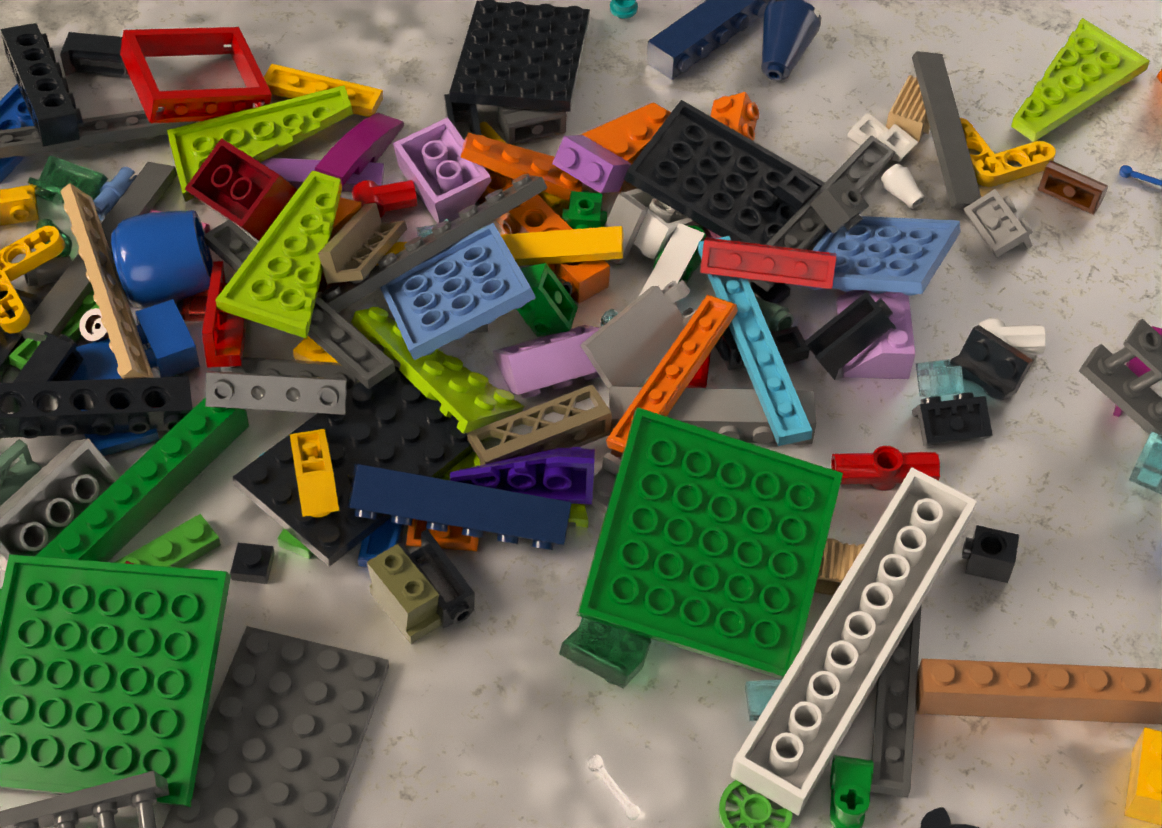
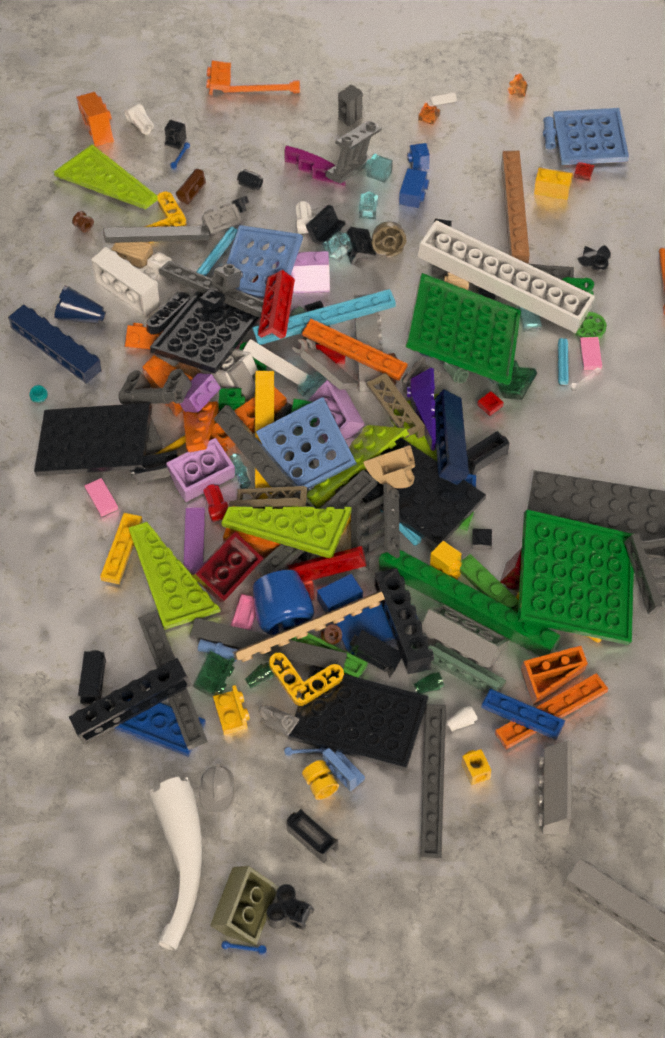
camera: 90 degrees left, 5 degrees up
red window [120,27,272,124] -> none
yellow slope [290,429,339,517] -> none
magenta slope [315,112,404,186] -> none
olive hips [367,544,441,644] -> none
black window [804,292,896,380] -> none
red piece [831,446,940,491] -> none
white cone [881,164,925,209] -> none
none -> reddish brown wheel [72,211,94,233]
none -> bright pink tile [85,478,118,517]
none -> white brick [91,247,160,318]
none -> dark grey piece [118,369,192,404]
none -> black beam [146,292,190,334]
none -> medium azure axle [196,227,238,276]
none -> black tile [231,196,249,213]
none -> black brick [237,169,264,191]
none -> clear light blue brick [359,192,378,220]
none -> tan brick [363,445,415,488]
none -> dark tan cylinder [371,221,407,257]
none -> blue brick [399,168,430,208]
none -> yellow brick [430,541,462,580]
none -> red plate [477,391,504,416]
none -> medium azure axle [558,338,569,385]
none -> bright pink tile [580,337,602,370]

